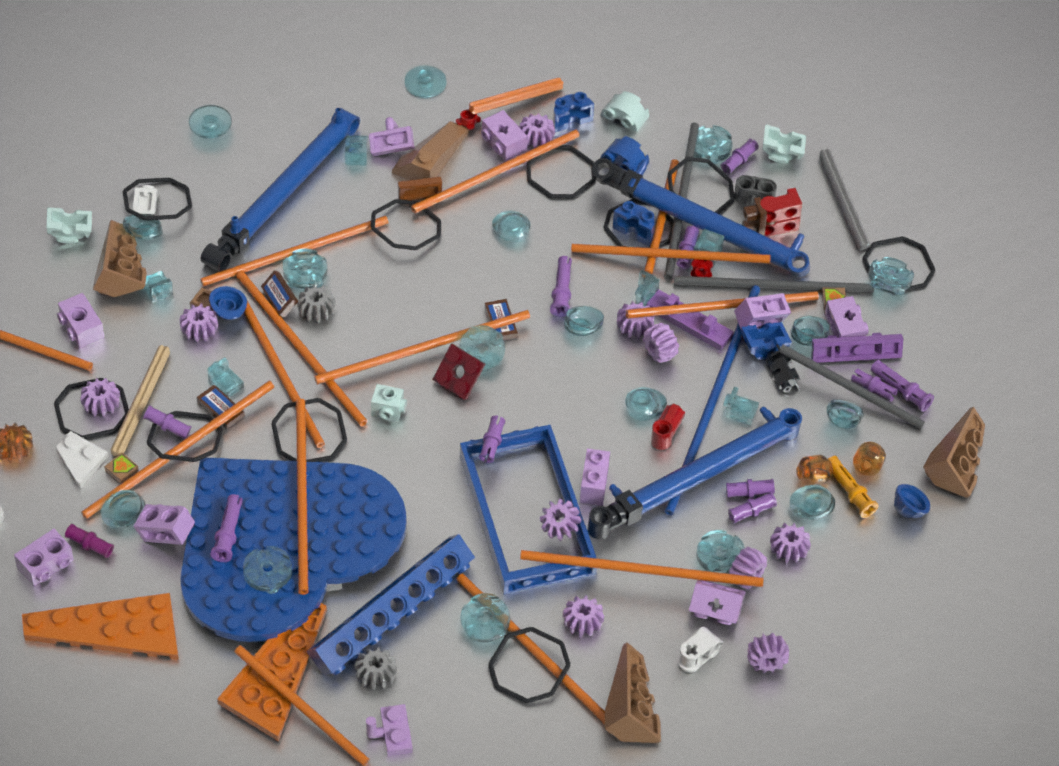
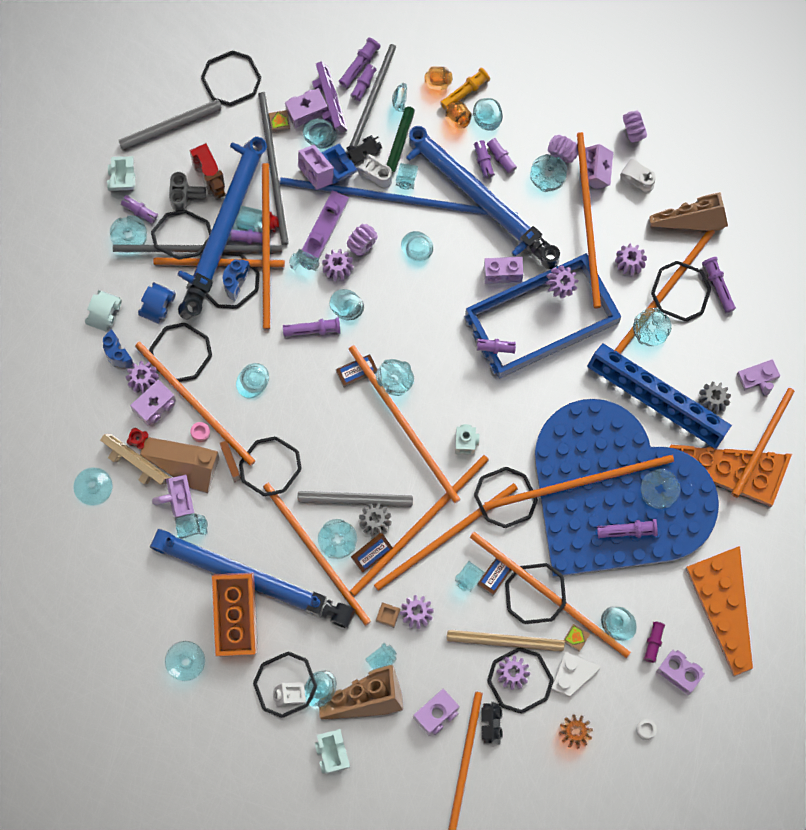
camera: 100 degrees left, 20 degrees up
lavender brick [133,504,195,545] -> none
medium lavender pin [143,405,192,439] -> none
blue piece [209,286,247,320] -> none
dark red piece [432,343,486,400] -> none
orange axle [469,78,563,114] -> none
orange piece [626,291,819,319] -> none
red piece [651,403,685,450] -> none
lavender gear [770,522,811,564] -> none
clear light blue plate [869,257,914,295] -> none
blue piece [894,484,930,519] -> none
medium nougat wedge [923,407,985,498] -> none
none -> tan hinge [100,434,171,485]
none -> bright pink tile [190,422,210,442]
none -> orange brick [212,572,257,656]
none -> light grey axle [297,491,413,507]
none -> white piece [357,154,392,188]
none -> dark green axle [386,106,415,173]
none -> black hinge [481,702,503,745]
none -> medium lavender pin [702,256,737,313]

